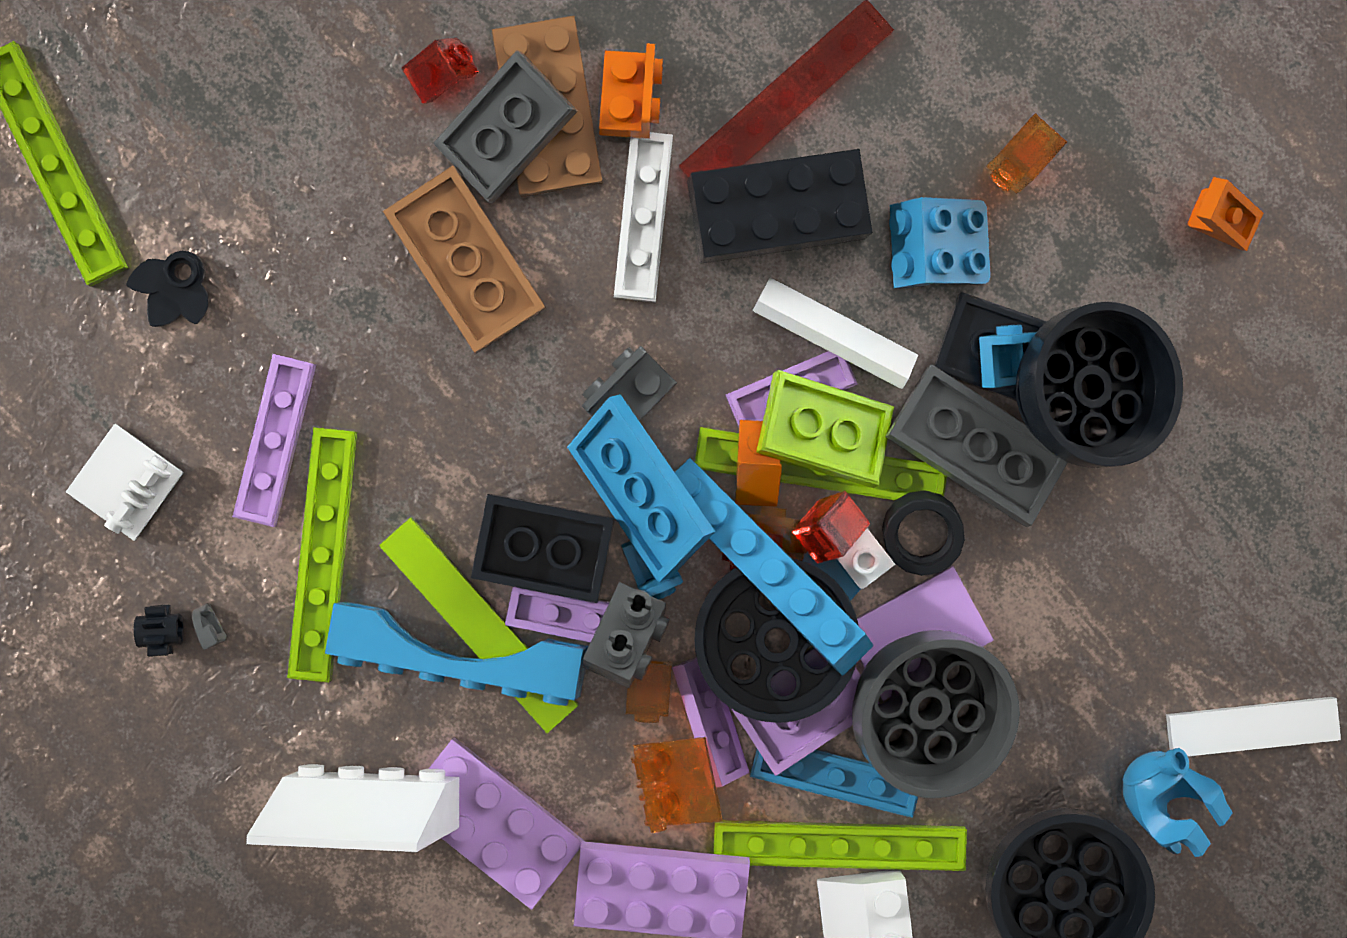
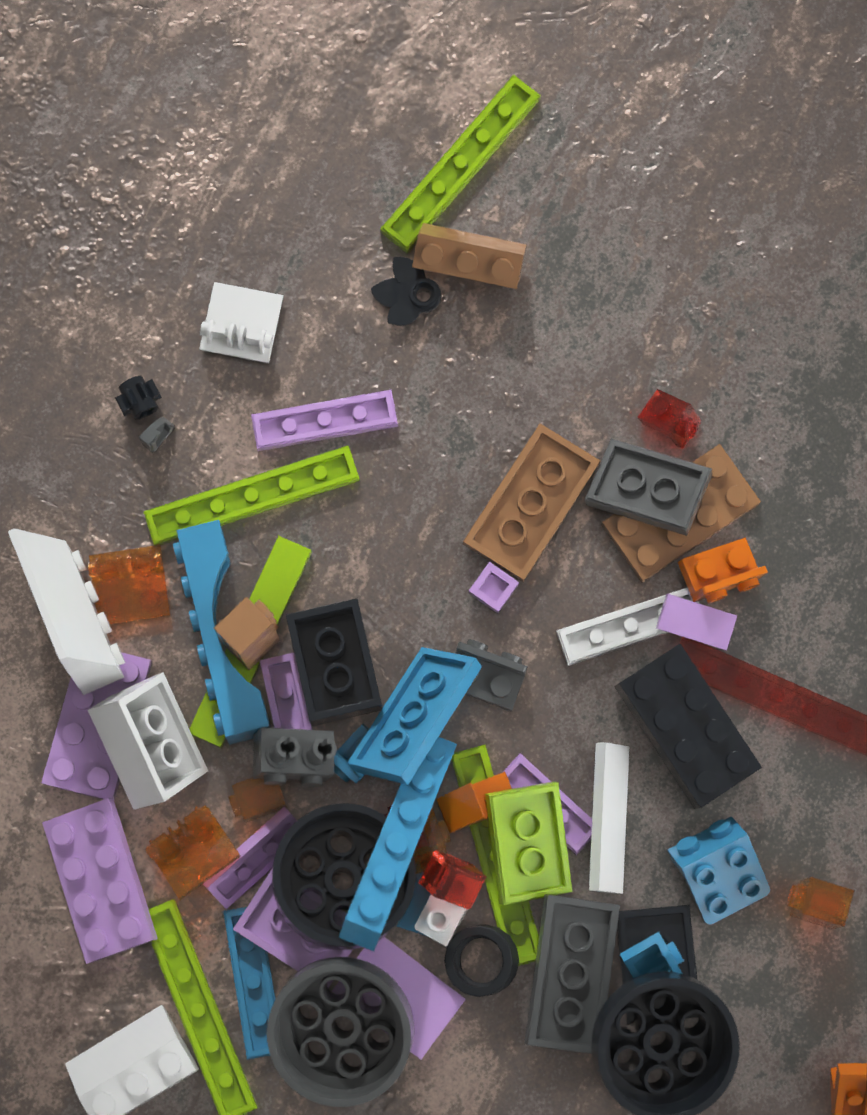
camera: 70 degrees right, 10 degrees down
none -> clear orange hinge [88,545,170,625]
none -> white slope [88,672,208,810]
none -> medium nougat brick [214,597,280,670]
none -> medium nougat brick [412,223,527,289]
none -> lavender plate [468,562,519,614]
none -> lavender tile [656,594,737,650]

